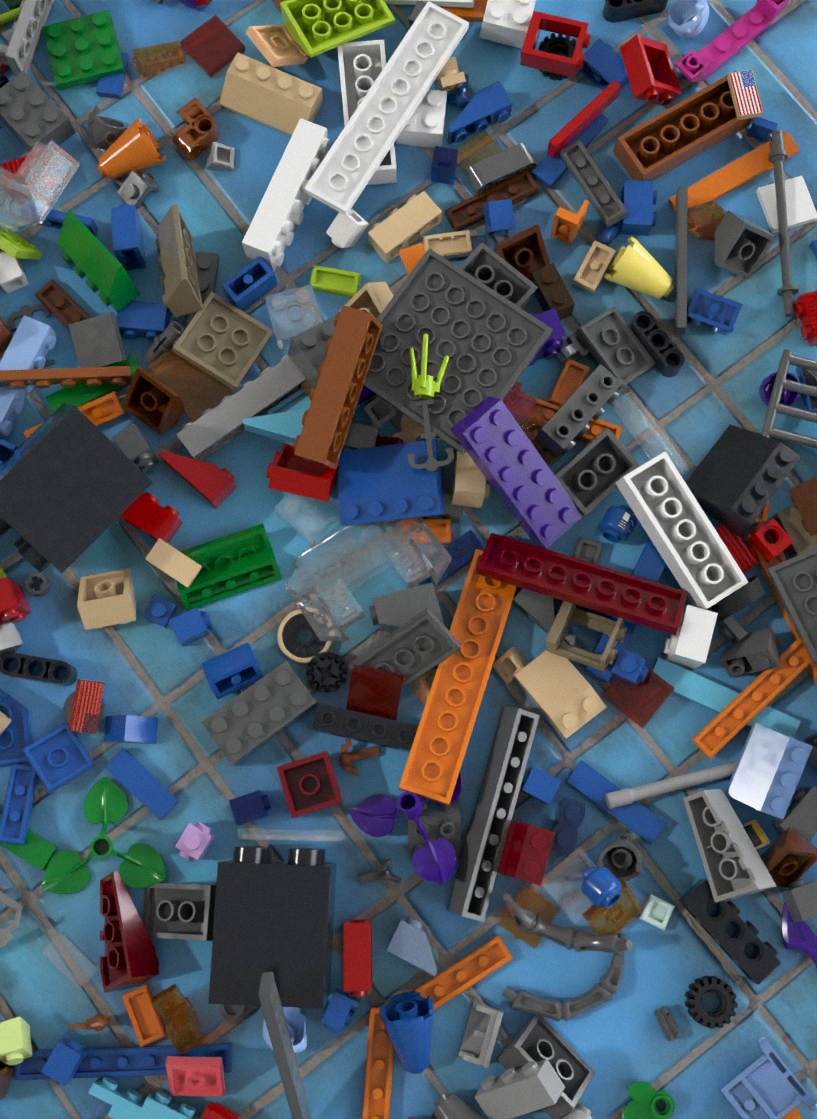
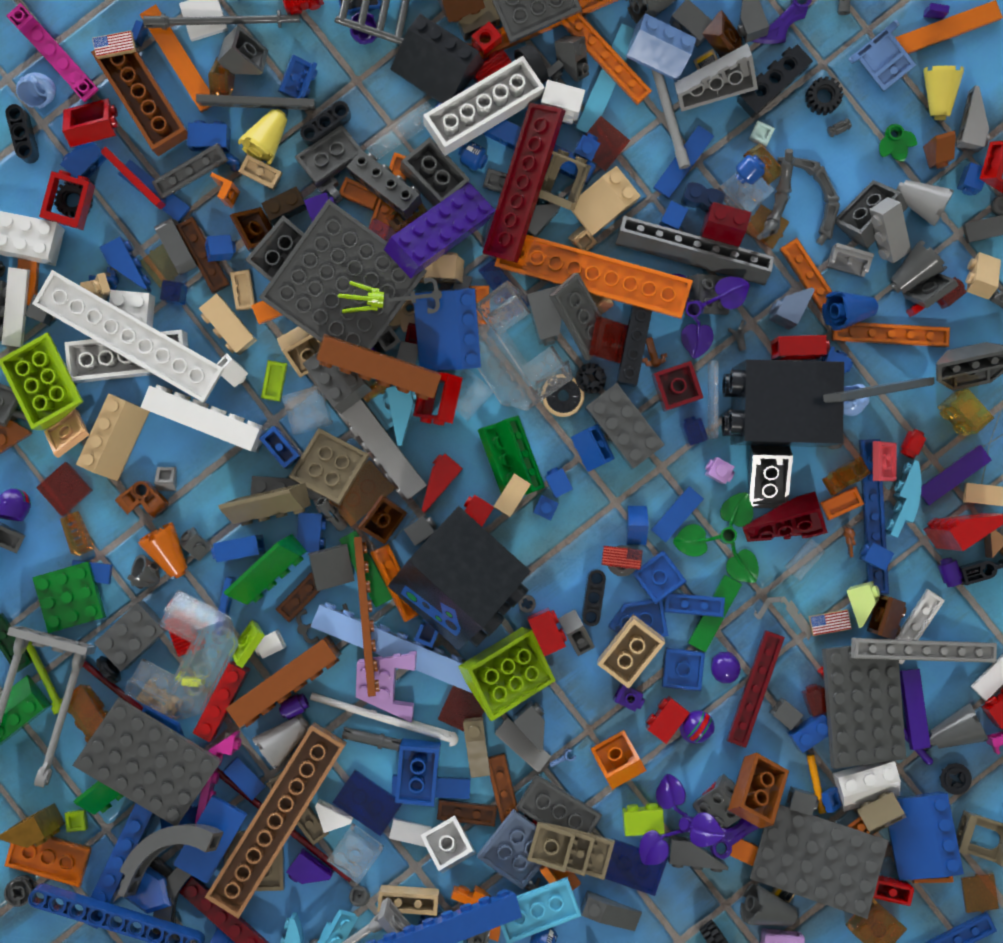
camera: 90 degrees left, 10 degrees up
tan slope [77,568,137,630] -> none
dark grey helmet [597,834,643,882] -> none

